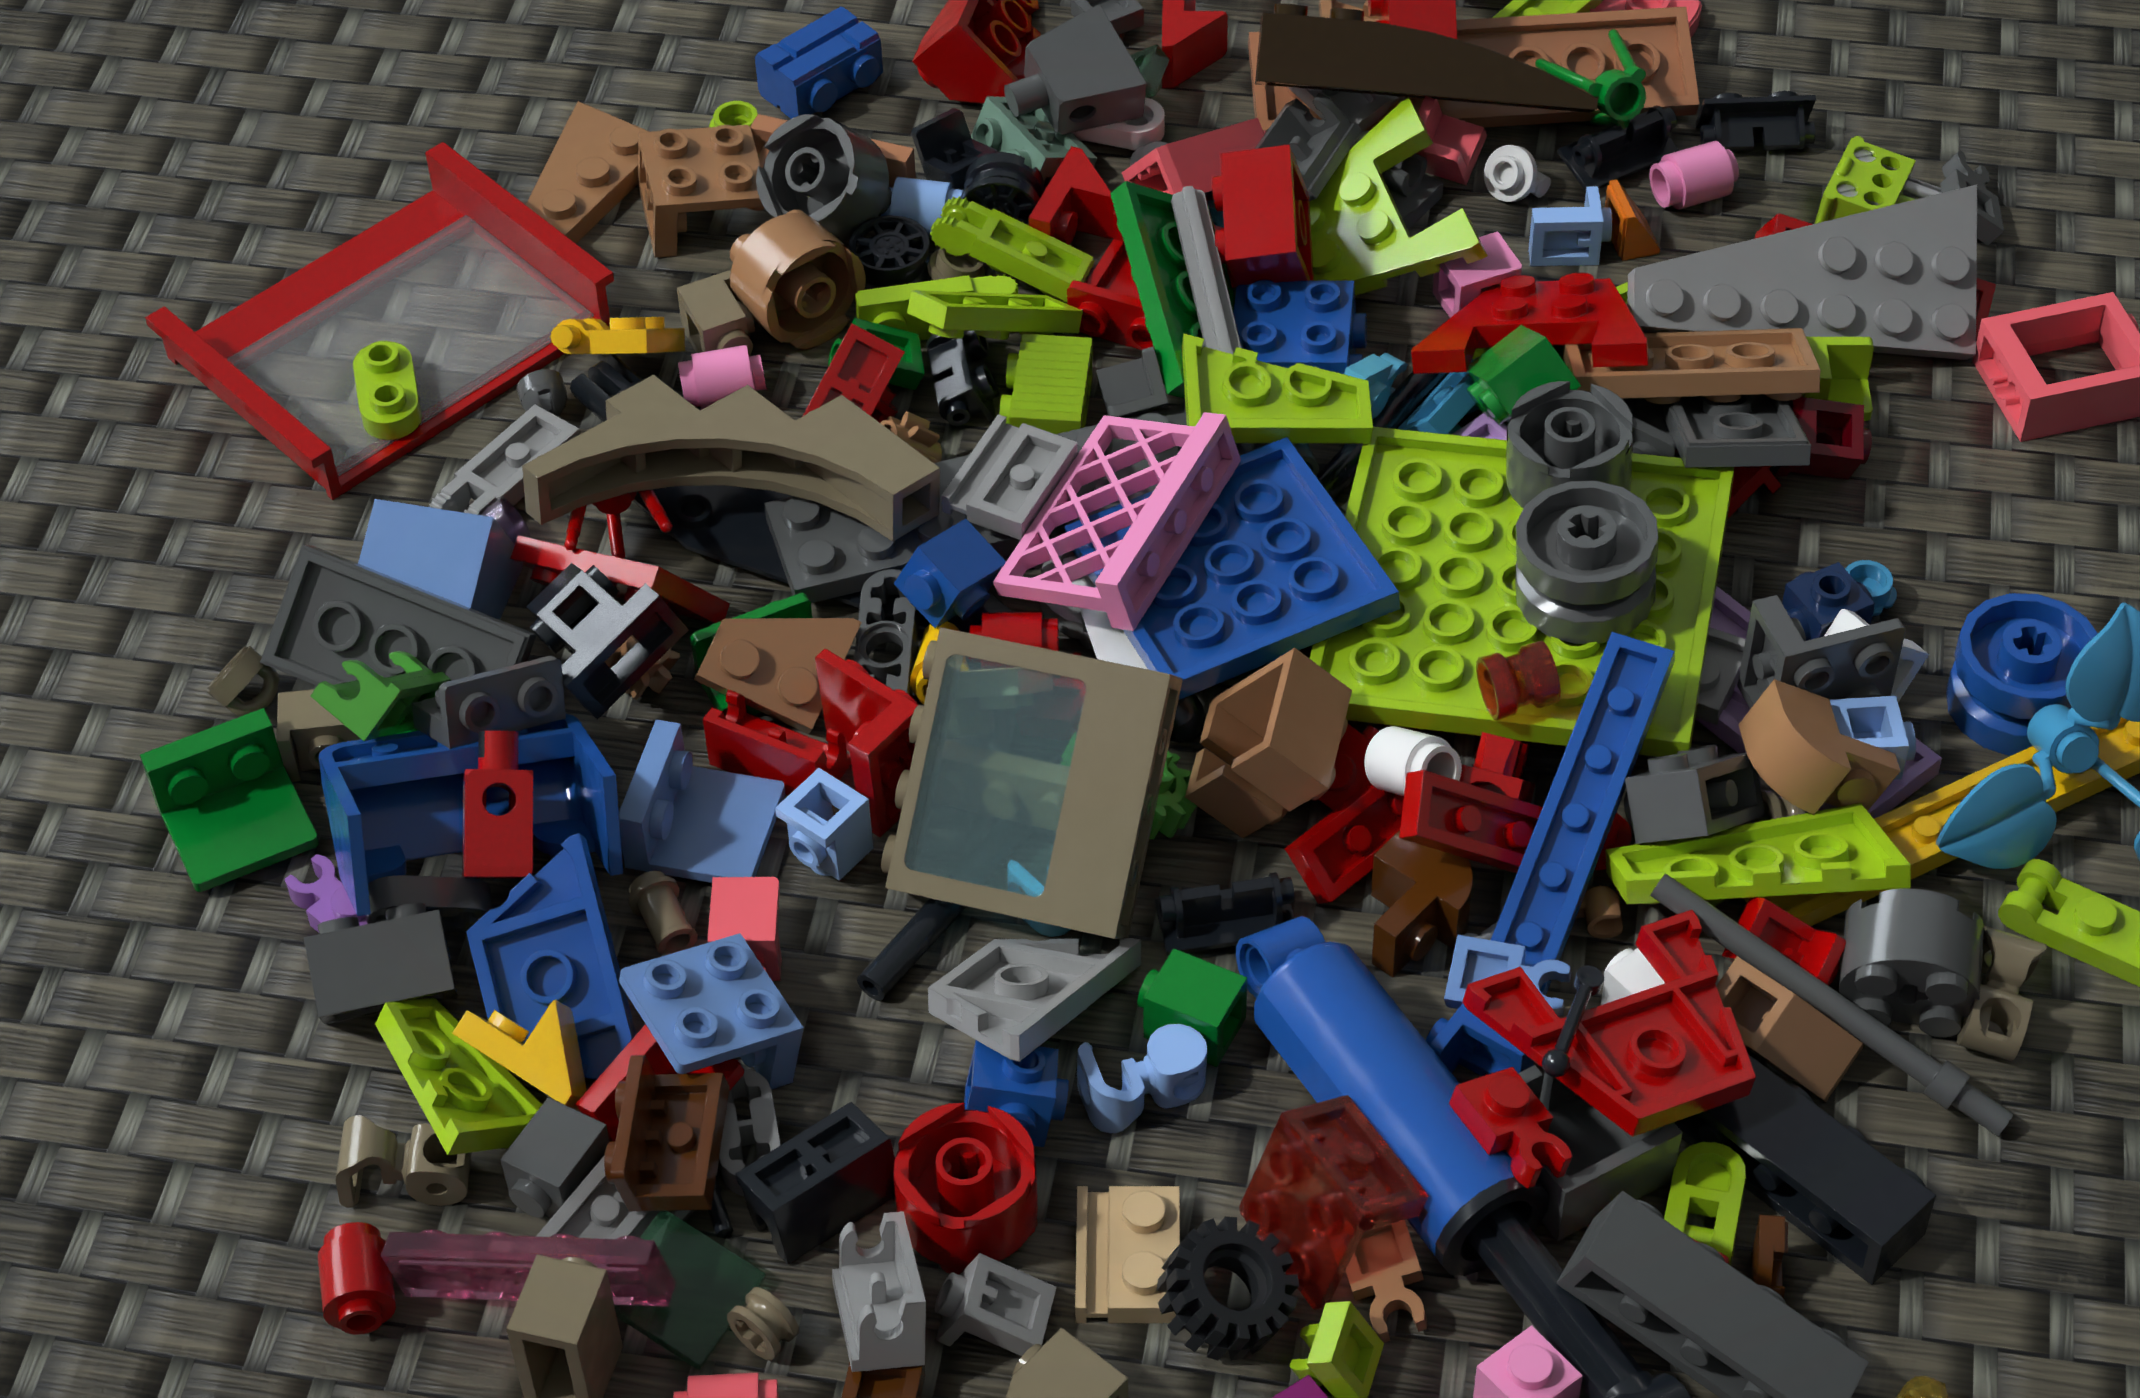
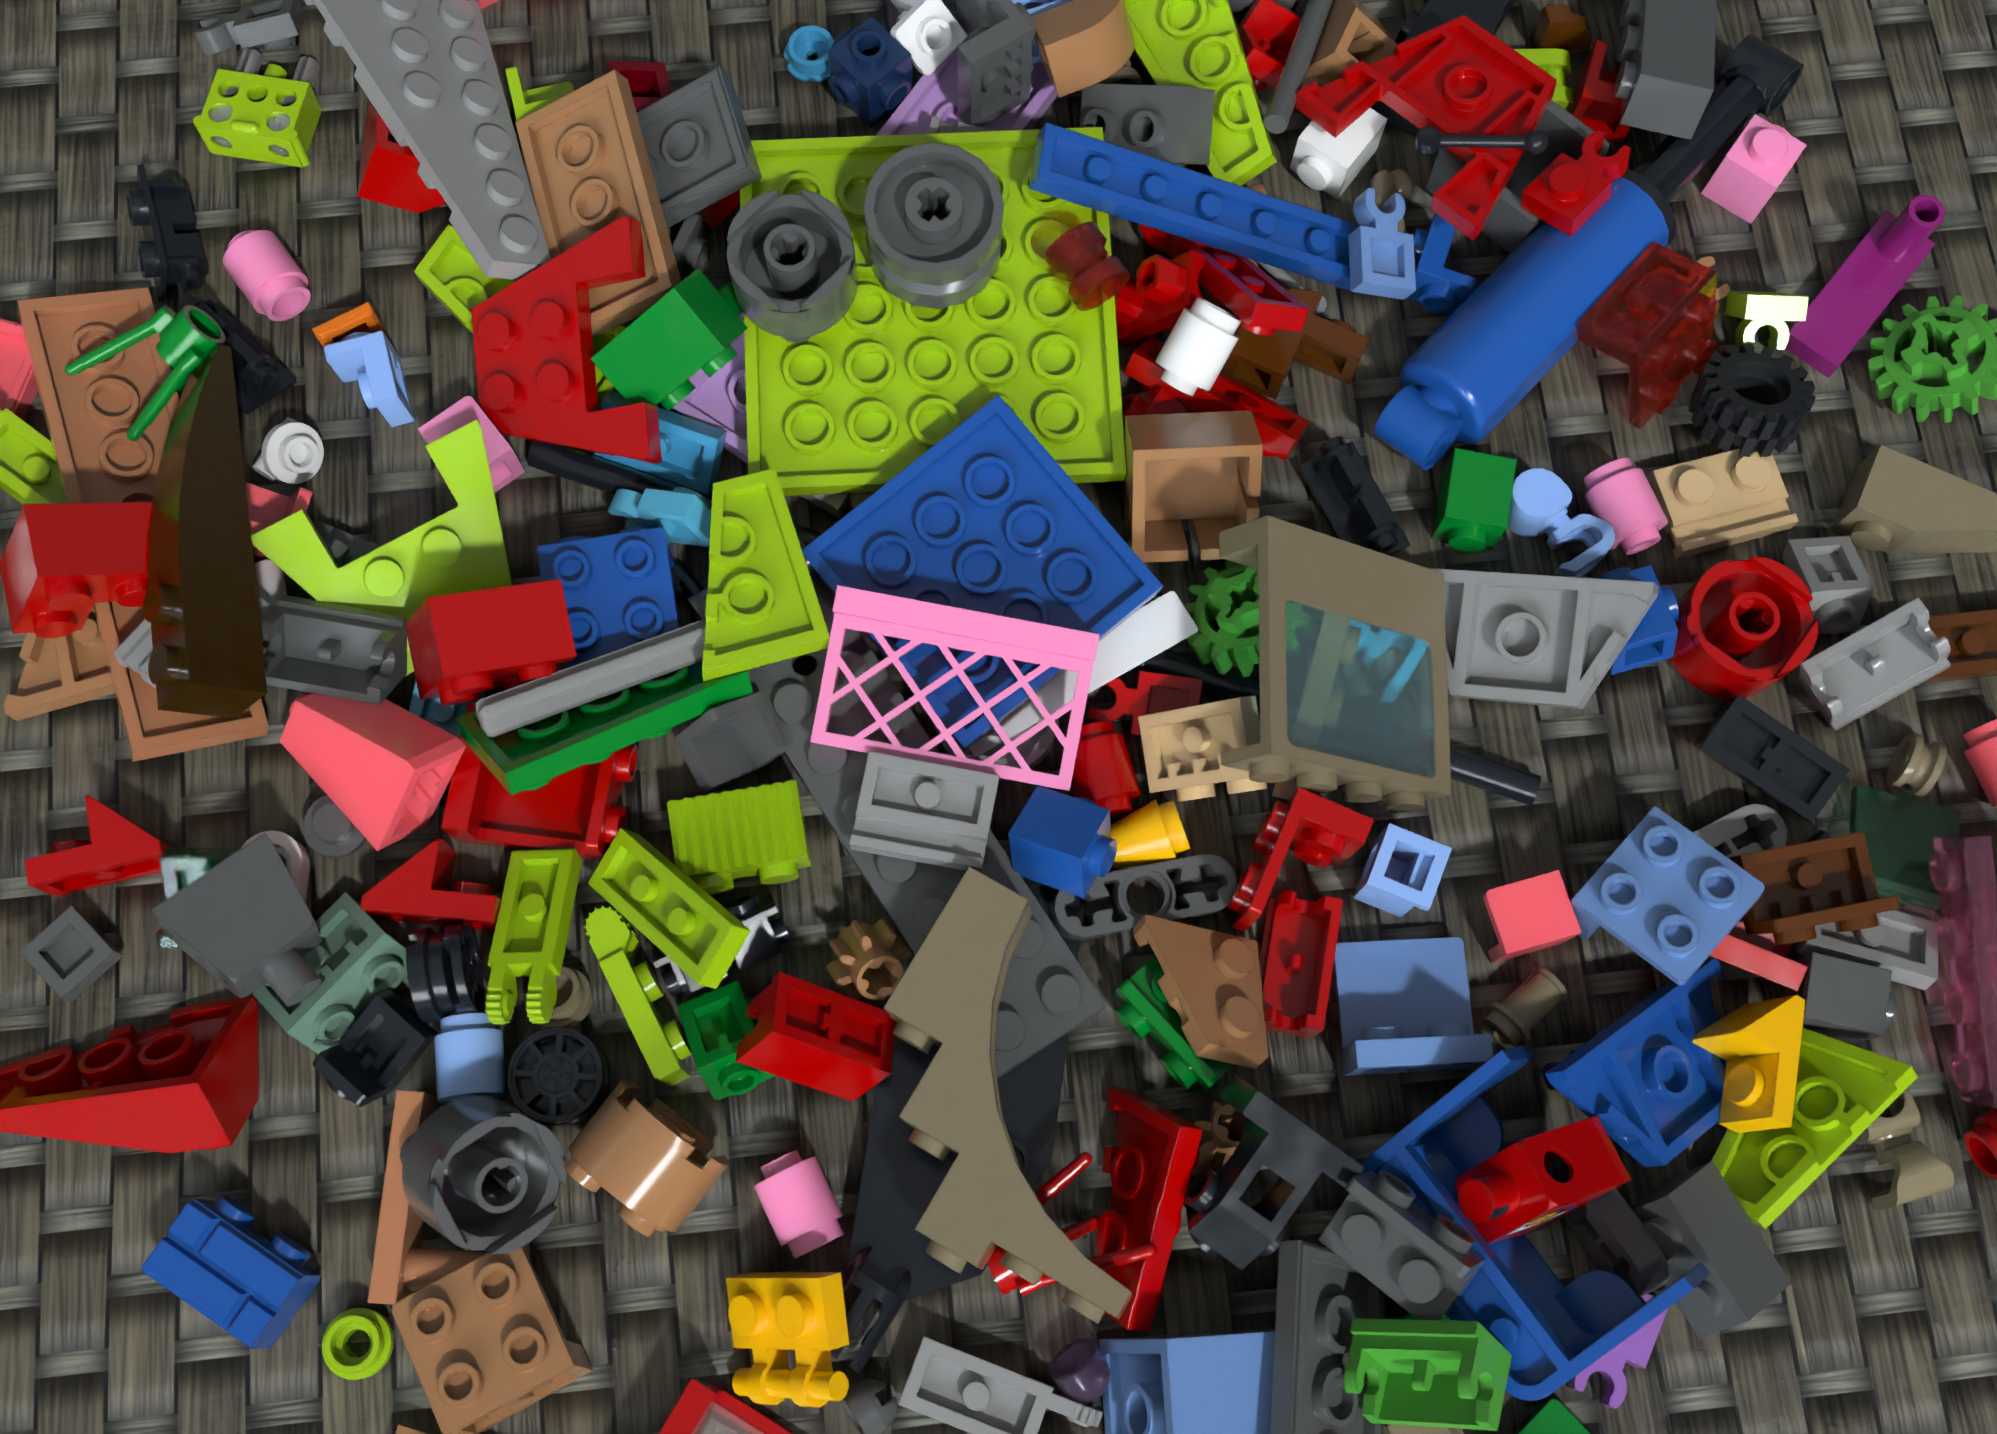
camera: 110 degrees left, 25 degrees up
dark tan brick [677,270,755,356] -> none
none -> bright pink brick [1583,458,1668,555]

